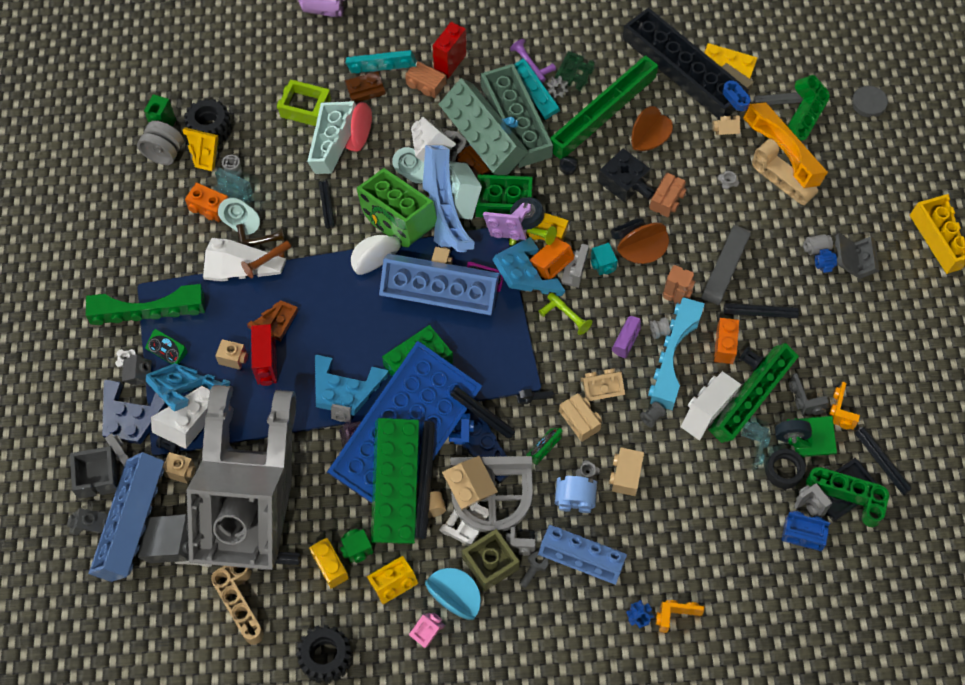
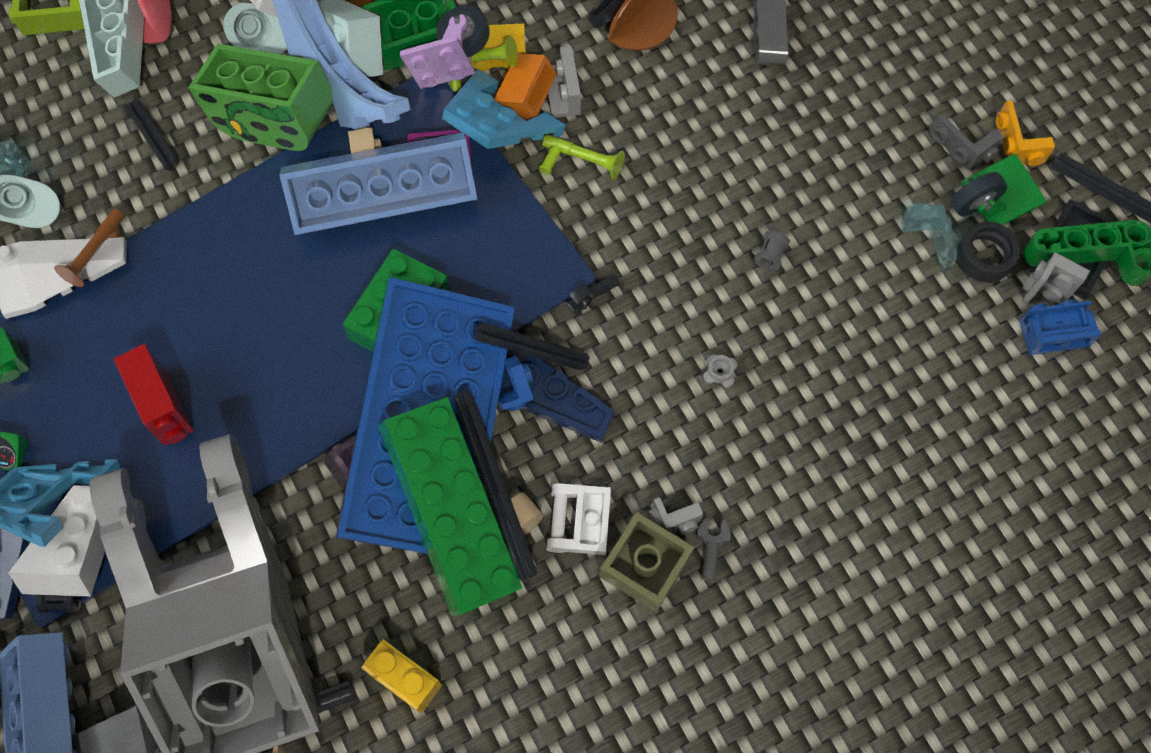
camera: 25 degrees left, 5 degrees up
tan brick [162,452,196,484] -> none
tan brick [215,339,248,370] -> none
dark brown piece [236,224,287,247] -> none
dark orange wing [247,300,298,342] -> none
dark azure wing [315,355,389,415] -> none
light grey bracket [331,404,353,423] -> none
green brick [340,529,373,563] -> none
white piece [351,235,401,275] -> none
yellow bracket [367,556,418,604] -> none
bright pink bracket [409,613,445,648] -> none
medium azure piece [425,568,481,620] -> none
tan slope [442,456,498,511] -> none
light grey window [451,456,532,533] -> none
green slope [526,428,563,465] -> none
medium blue brick [538,525,627,585] -> none
light blue brick [555,476,597,513] -> none
tan brick [559,394,602,442] -> none
tan bracket [581,368,625,401] -> none
teal brick [591,243,618,276] -> none
tan brick [609,447,644,496] -> none
medium lavender brick [612,316,641,358] -> none
blue gear [626,600,654,628] -> none
medium azure arch [648,297,705,410] -> none
light grey wheel [650,317,671,339] -> none
light orange bracket [655,600,704,633] -> none
nougat brick [663,265,696,304] -> none
white wedge [681,371,742,441] -> none
green brick [708,343,799,443] -> none
orange piece [714,318,739,364] -> none
black axle [723,303,799,318] -> none
black bush [739,346,765,371] -> none

